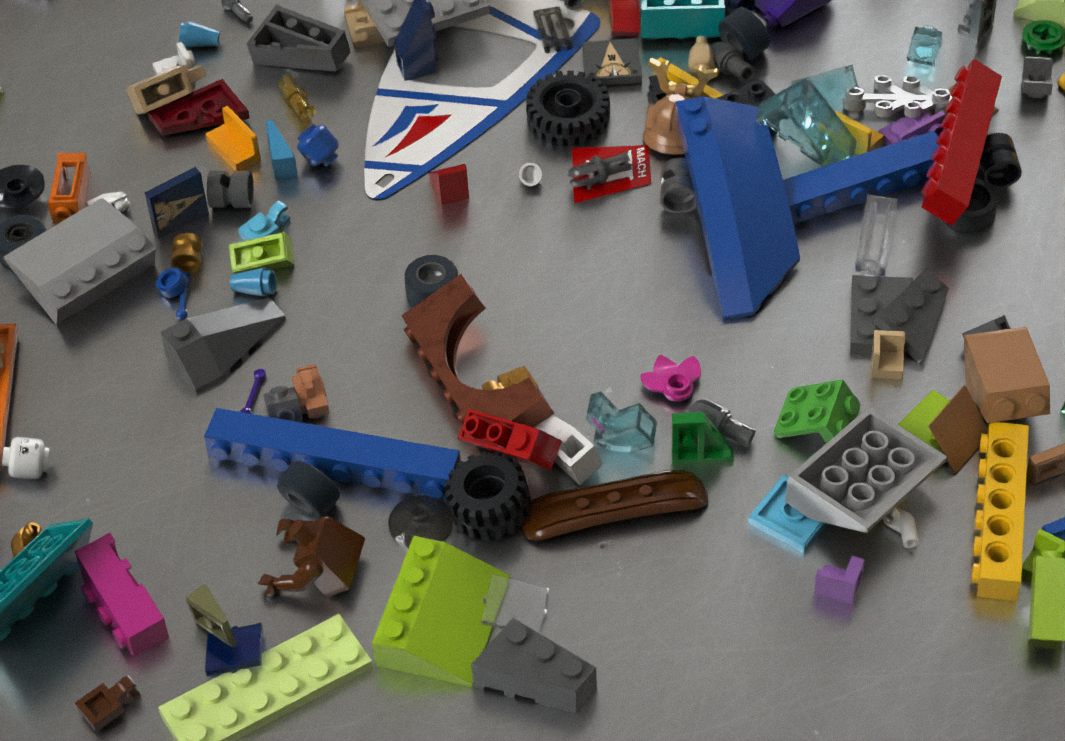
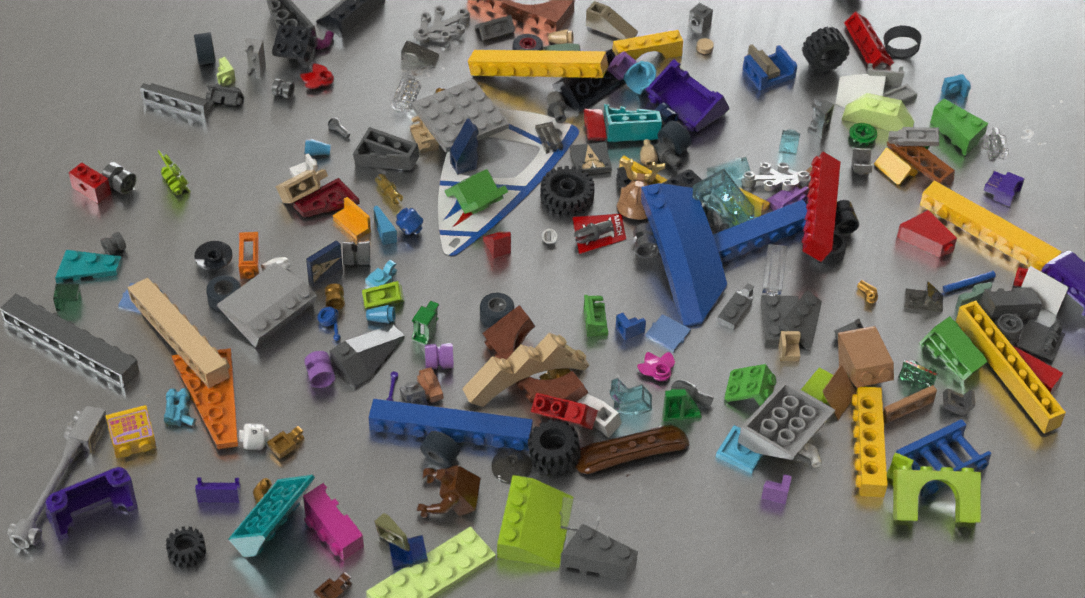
camera: 10 degrees left, 0 degrees up
none -> pearl gold plate [267,426,305,459]
none -> medium lavender wheel [304,351,335,388]
none -> green piece [412,300,439,345]
none -> medium lavender wheel [425,343,454,369]
none -> bright green bracket [444,169,508,214]
none -> tan arch [462,333,590,407]
none -> bright green hinge [583,295,608,337]
none -> blue panel [615,313,646,340]
none -> medium blue piece [645,314,691,352]
none -> light grey hinge [702,197,729,234]
none -> dark grey hinge [717,283,754,330]
none -> pearl gold arm [857,280,878,303]

